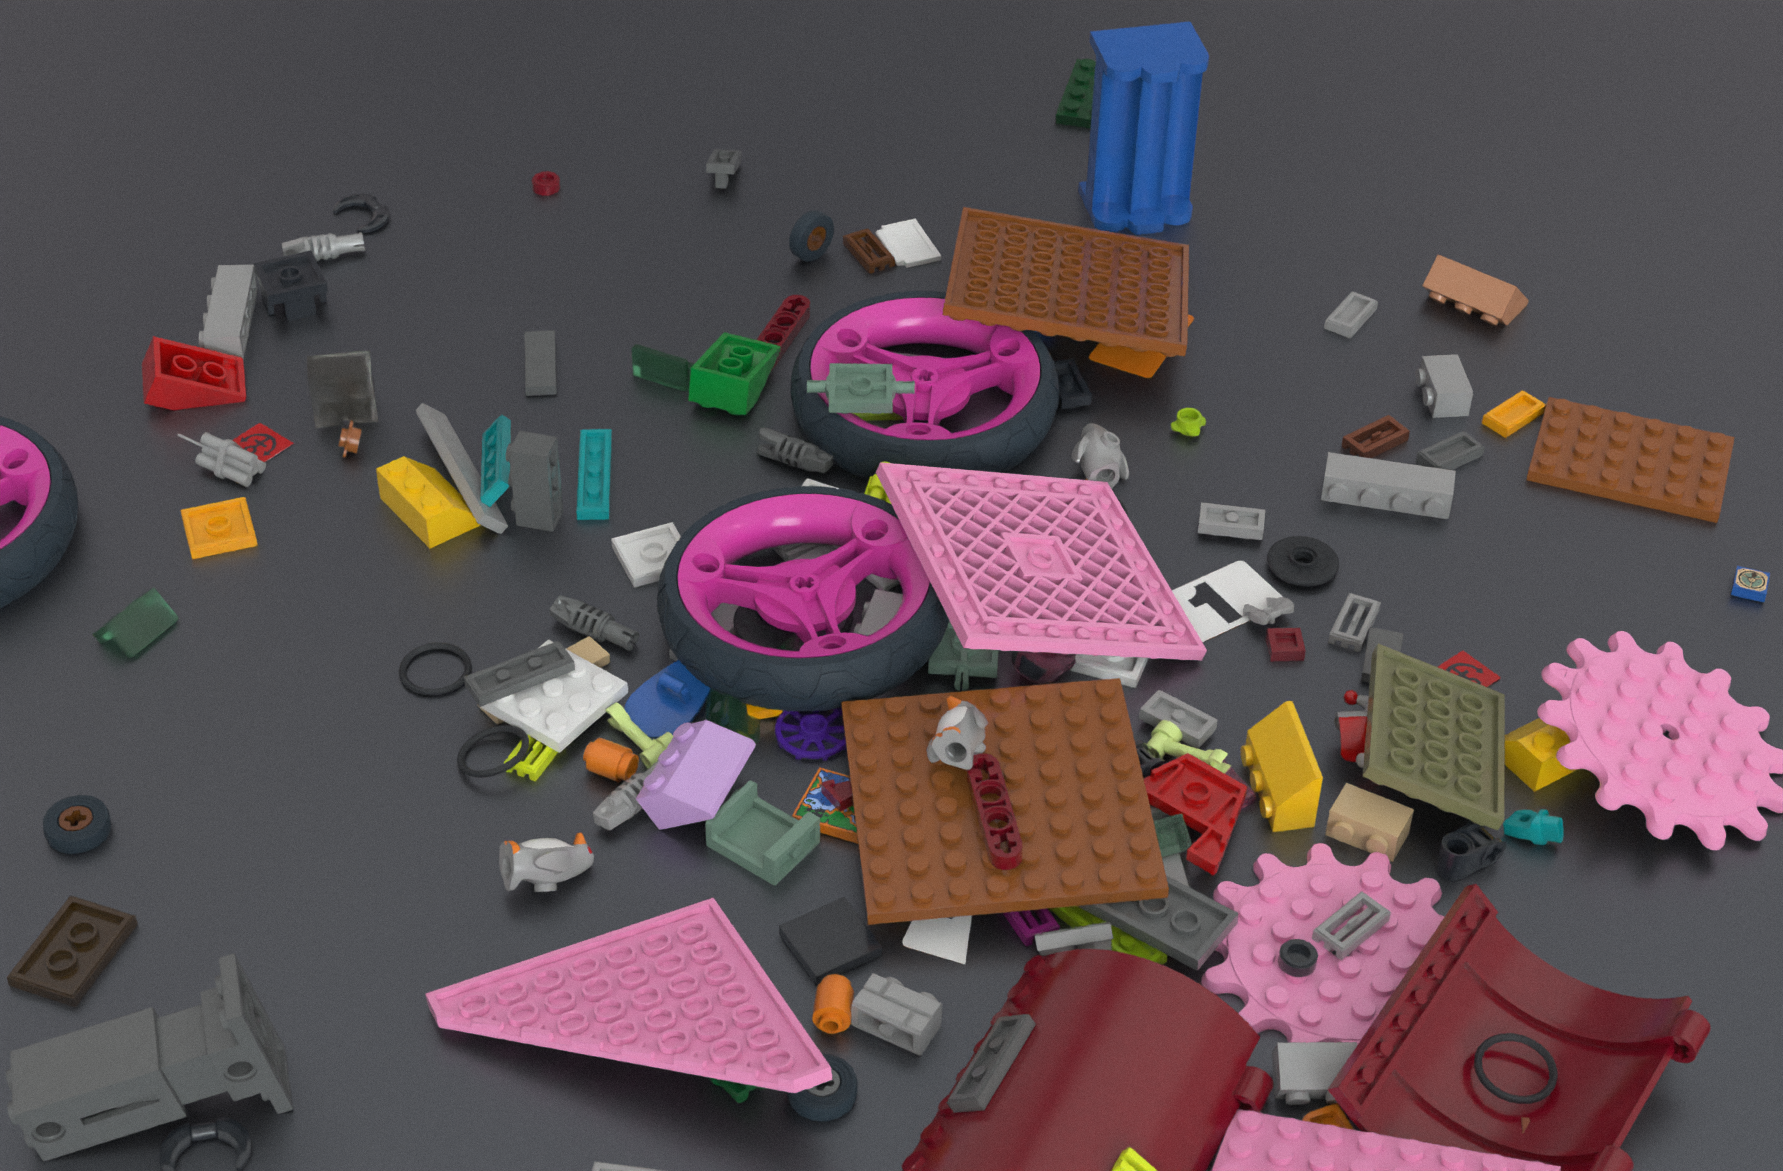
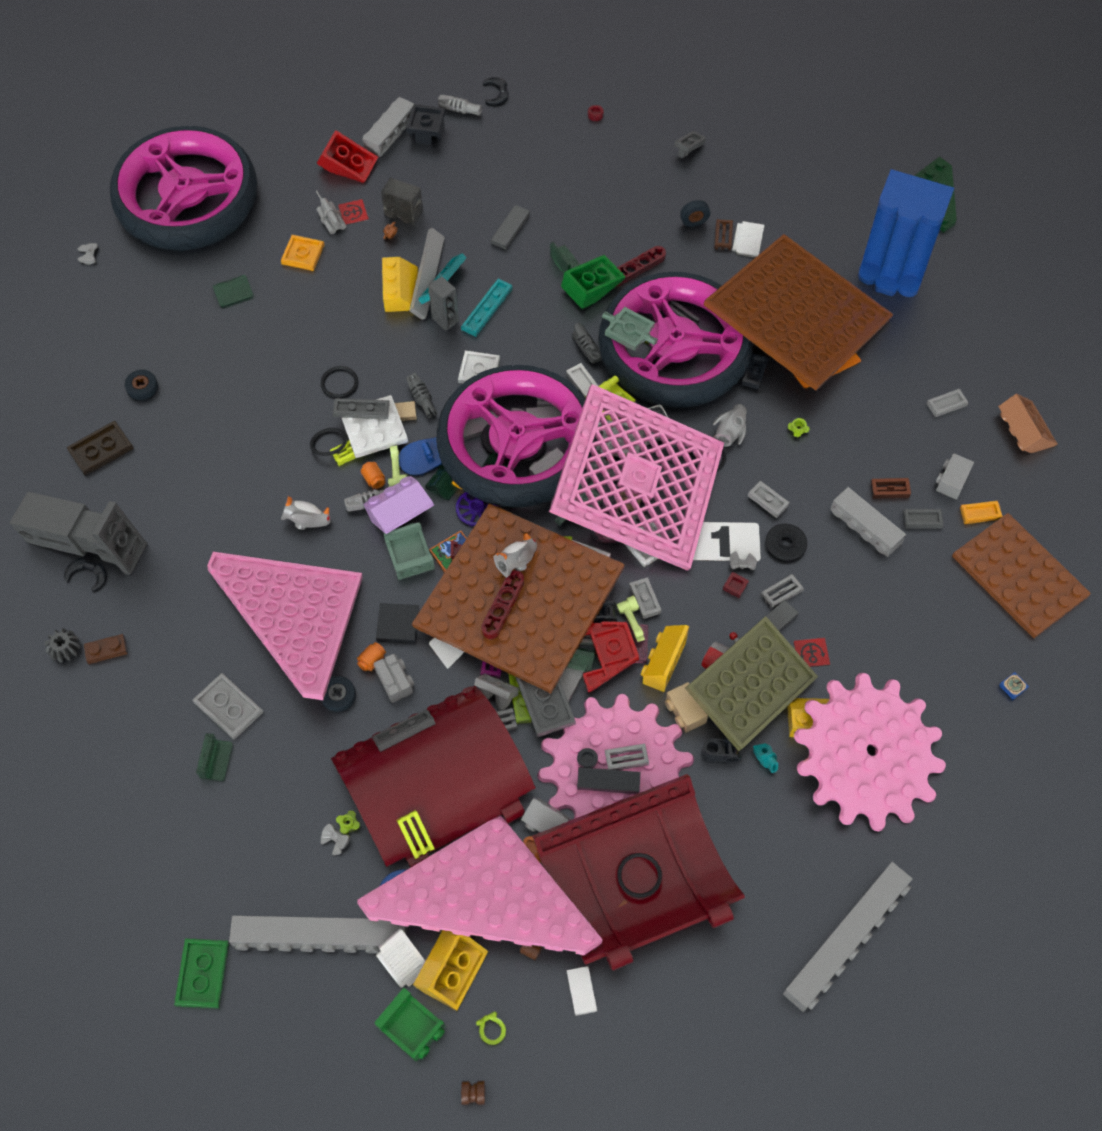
camera: 35 degrees right, 20 degrees up
none -> black tile [577,767,641,794]

